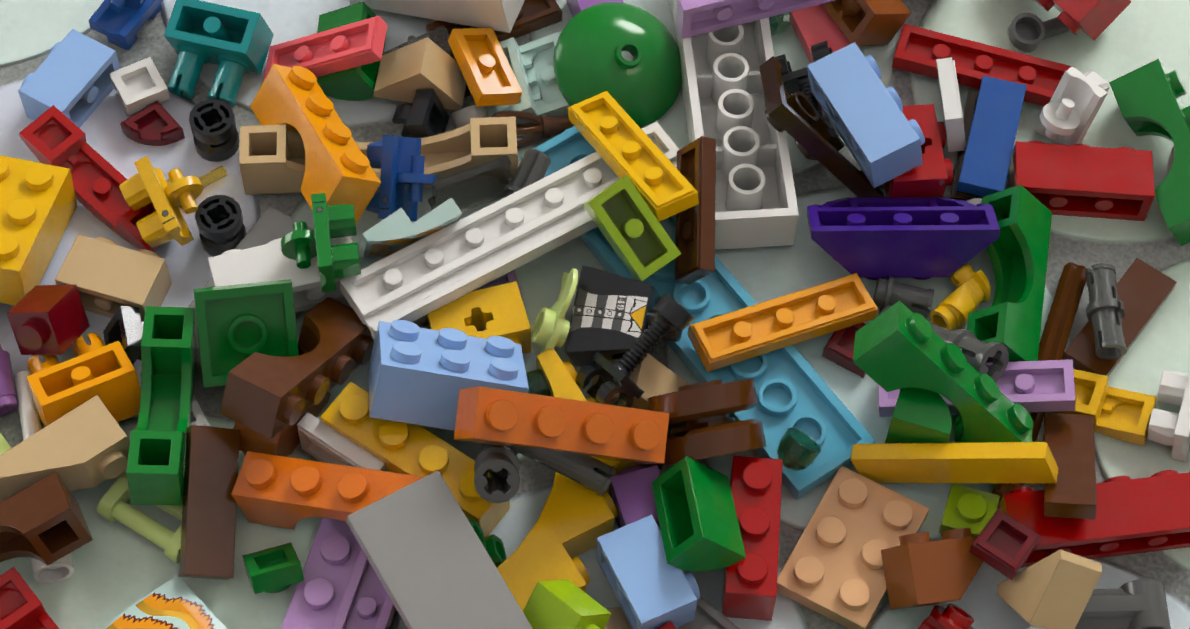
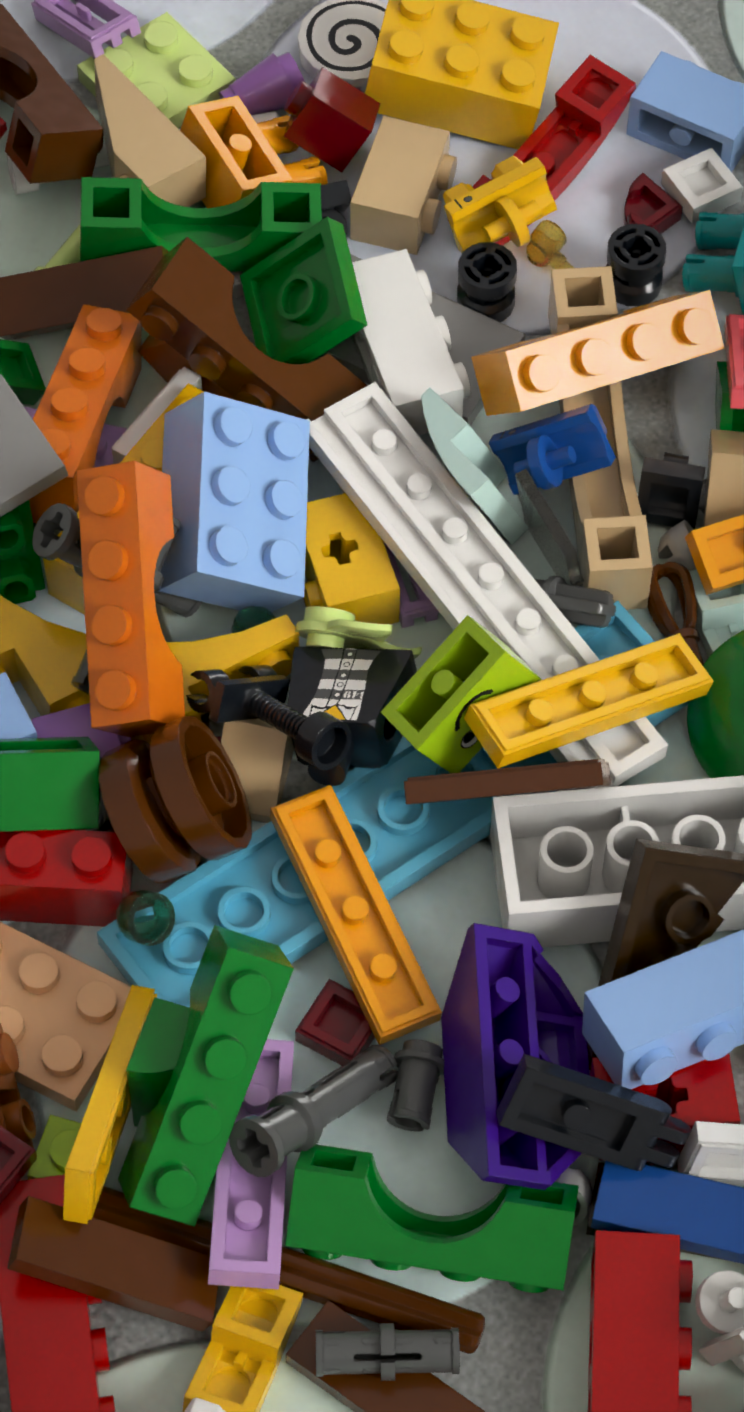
camera: 90 degrees right, 0 degrees up
green hips [281,193,361,292] -> none
yellow arm [929,264,991,331] -> none
none -> black hinge [496,1054,691,1171]

